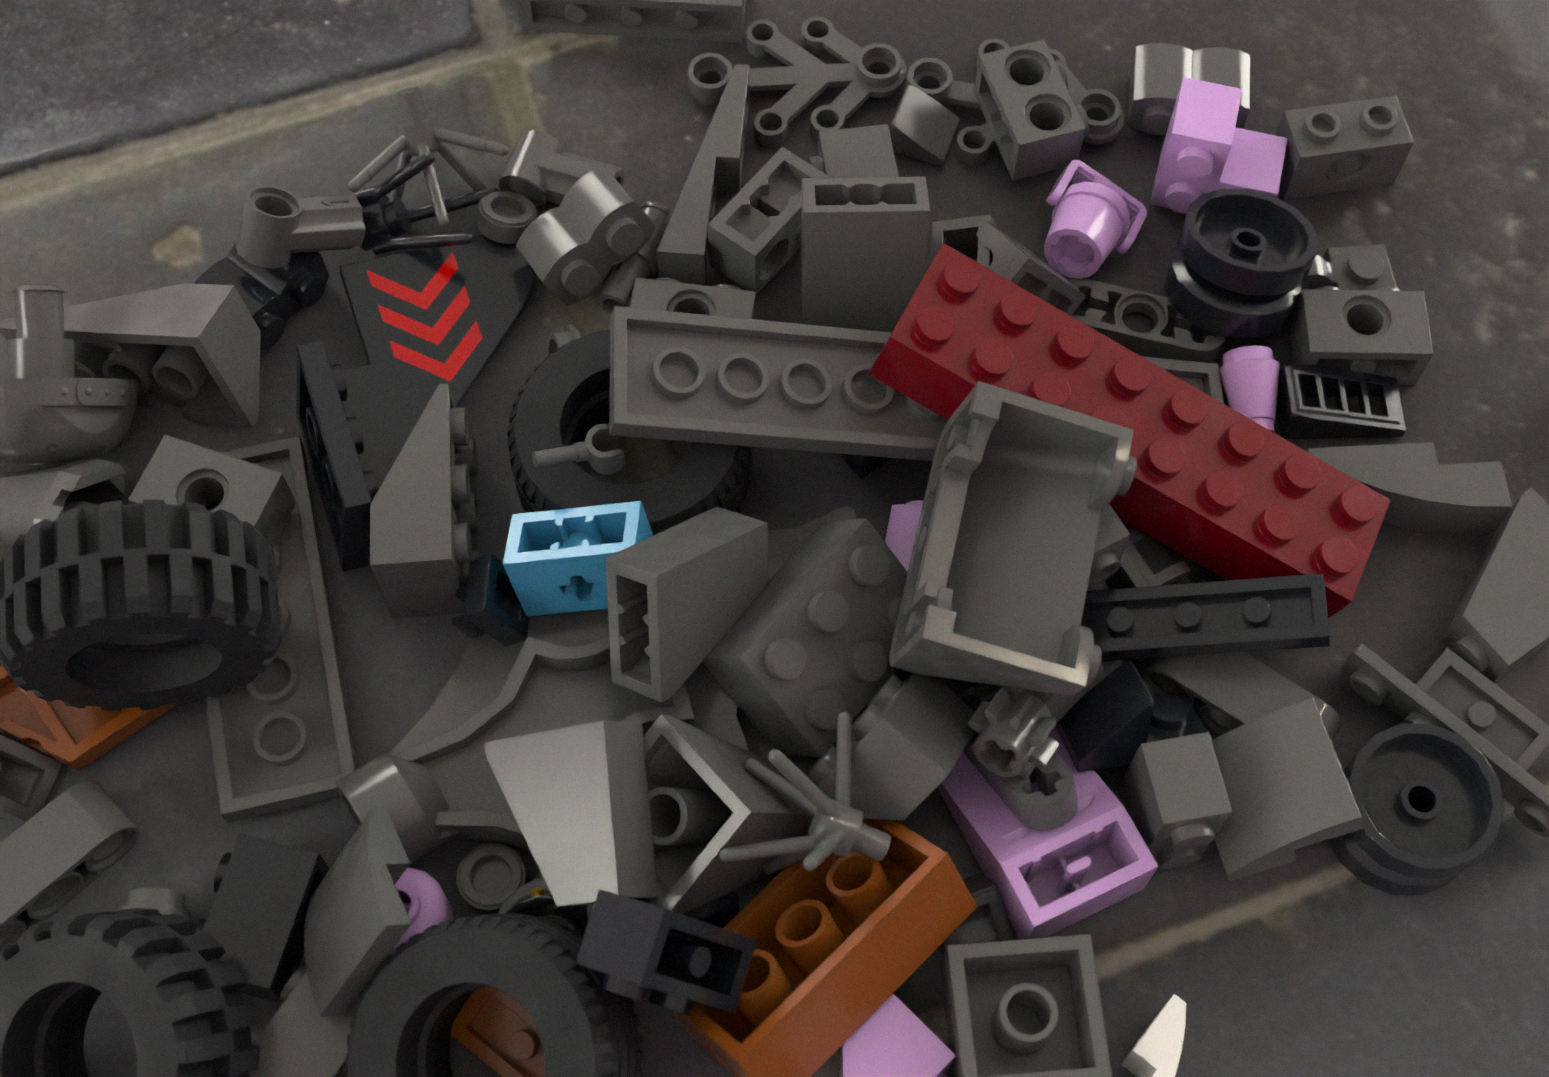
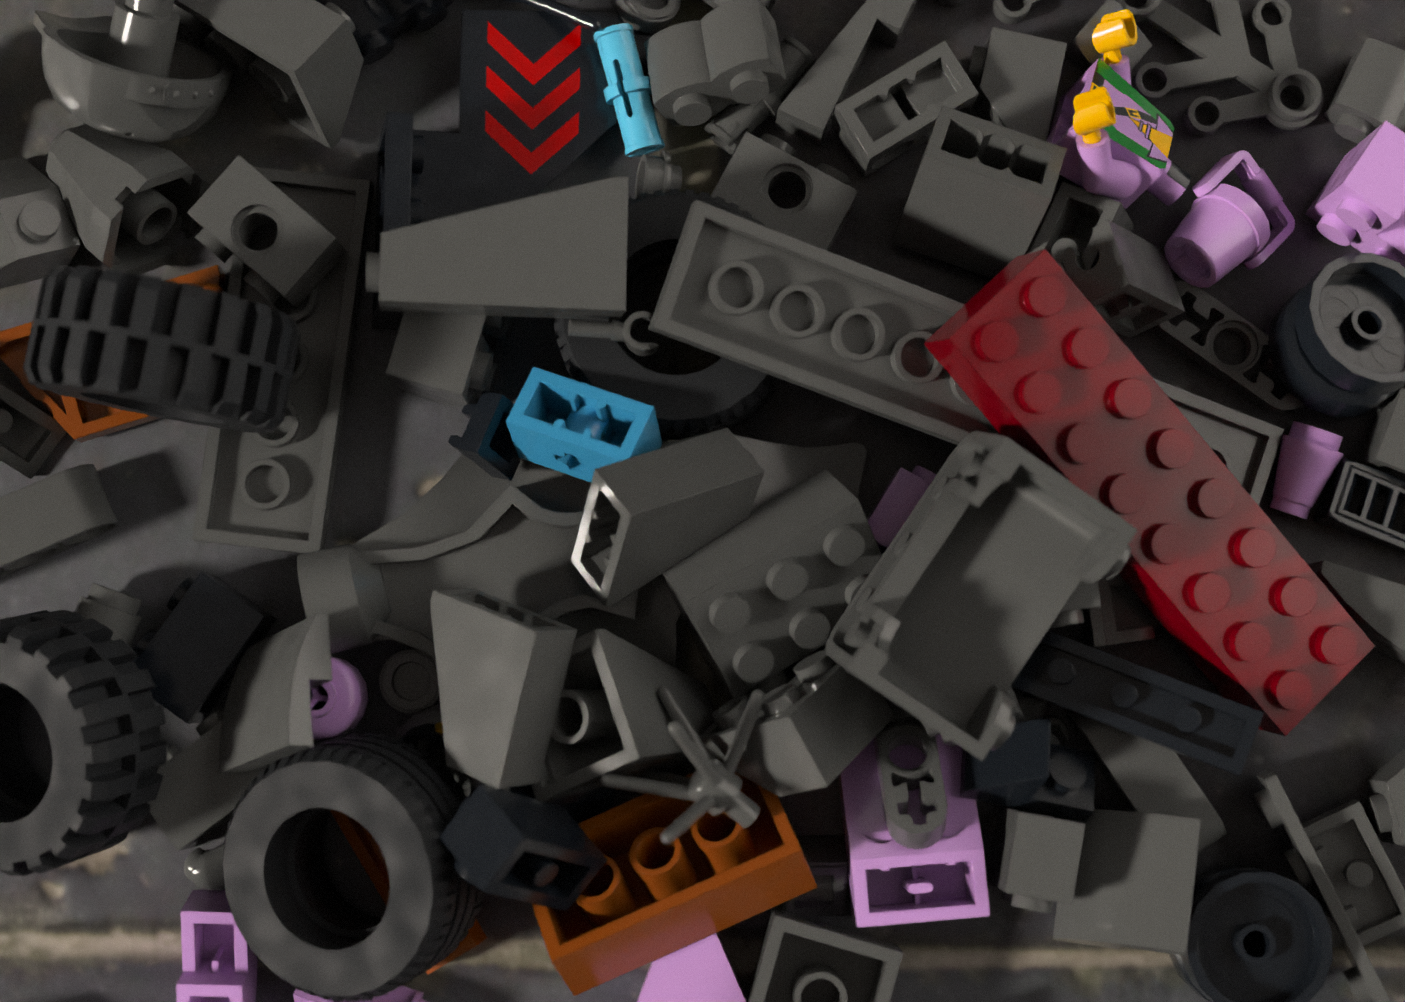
camera: 20 degrees right, 20 degrees up
dark grey gear [967,689,1059,779] -> none
dark grey brick [974,39,1089,181] -> none
none -> dark grey slope [366,176,629,321]
none -> medium azure pin [593,23,665,158]
none -> torso [1047,9,1191,209]

